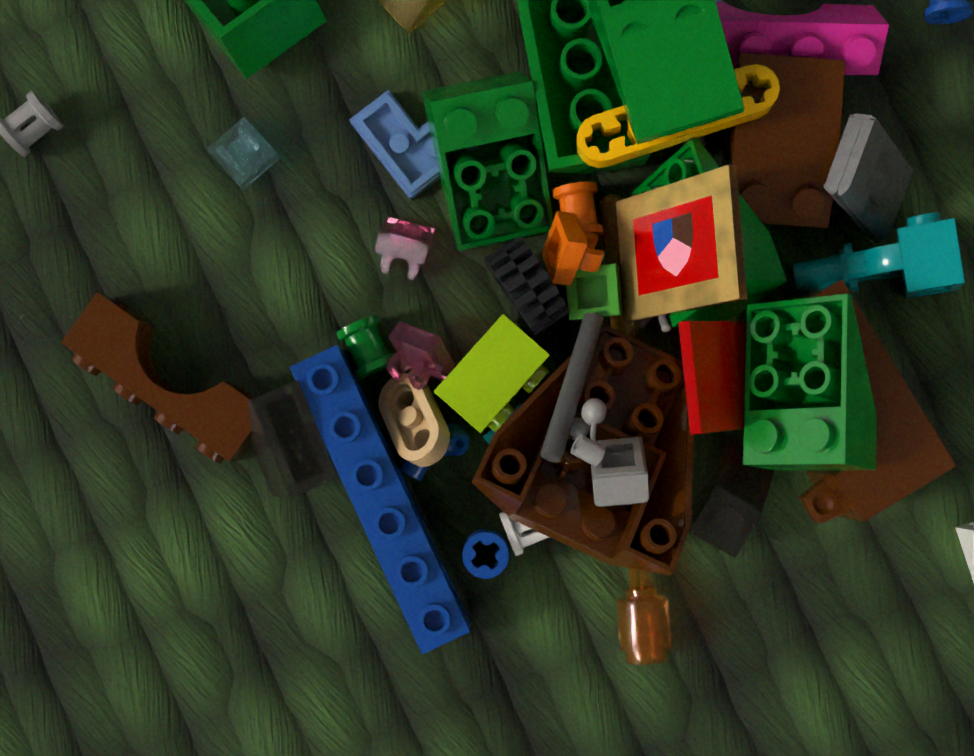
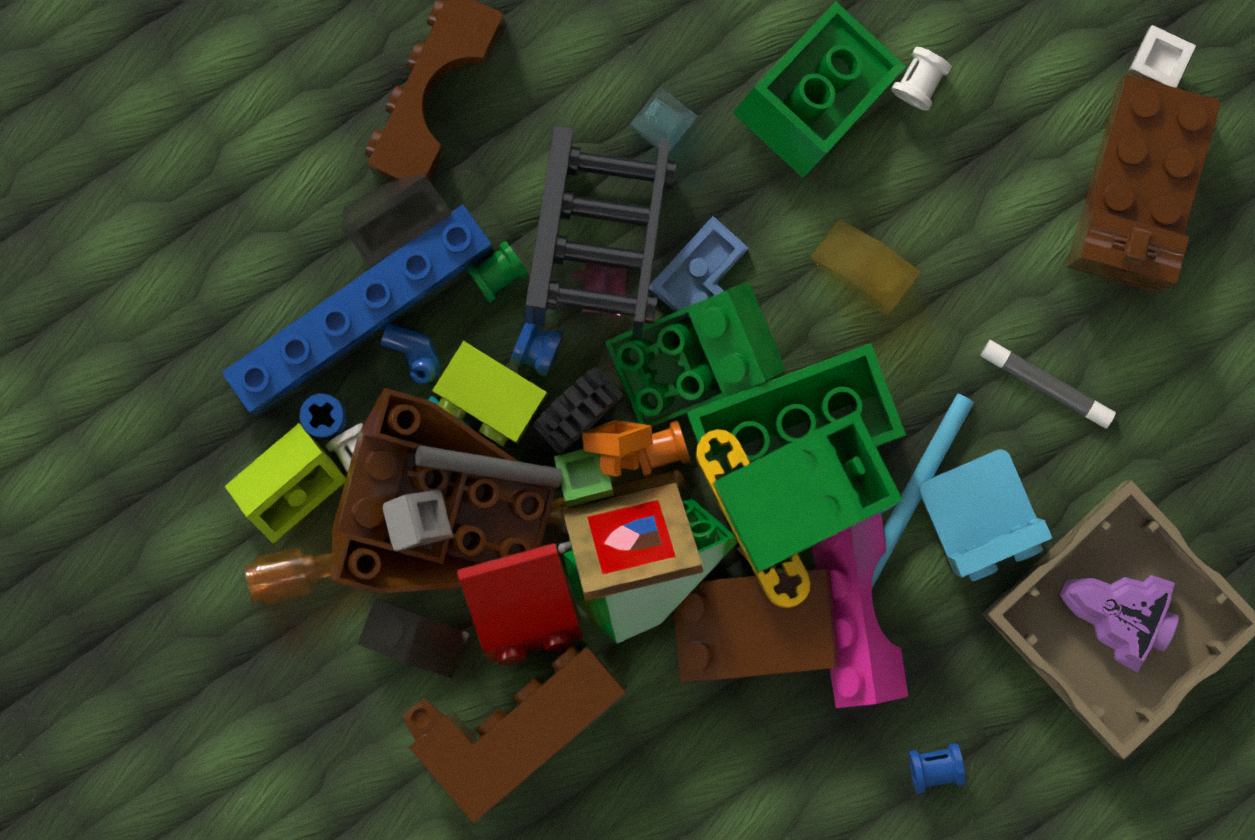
camera: 75 degrees right, 0 degrees up
tan plate [378,373,450,467] -> none
clear pink tile [386,321,455,390] -> none
light grey piece [570,398,607,466] -> none
green slope [743,294,877,471] -> none
teal brick [793,212,965,299] -> none
flat silver piece [824,113,913,242] -> none
none -> lime brick [225,423,346,543]
none -> blue wheel [510,323,564,378]
none -> black fence [525,125,677,340]

